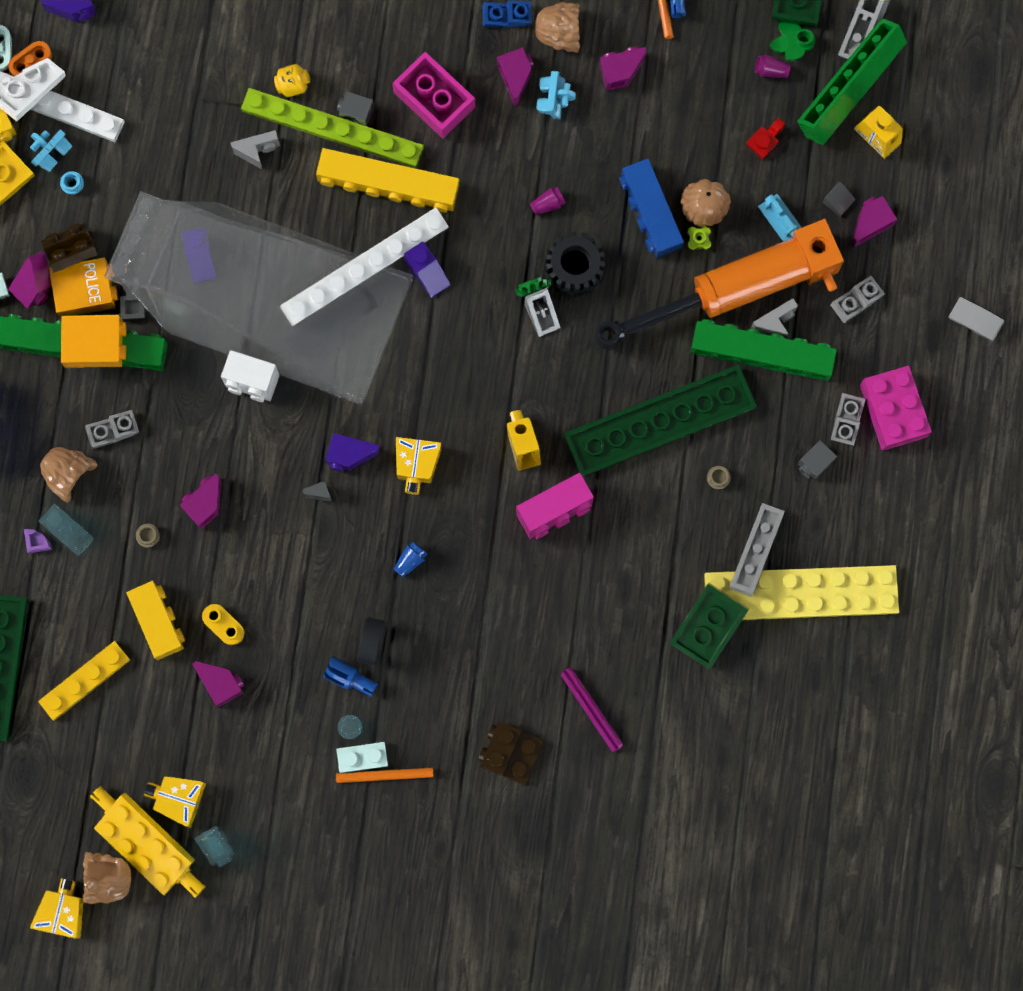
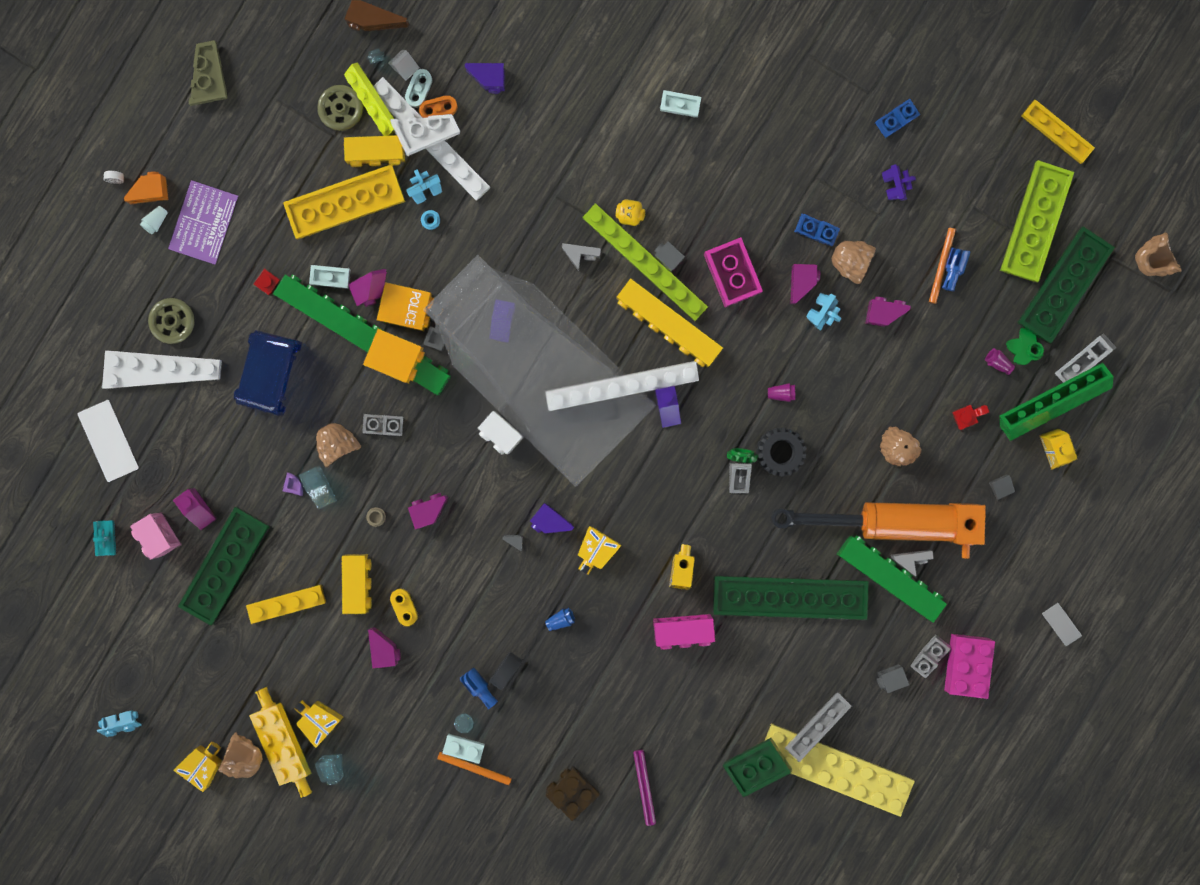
camera: 30 degrees right, 10 degrees up
dark brown plate [41,223,98,273] -> none
blue brick [619,159,684,259] -> none
lime plate [687,227,711,250] -> none
dark tan plate [707,466,731,490] -> none
medium azure hinge [758,194,802,242] -> none
light grey slope [830,276,885,323] -> none
magenta slope [851,196,897,248] -> none

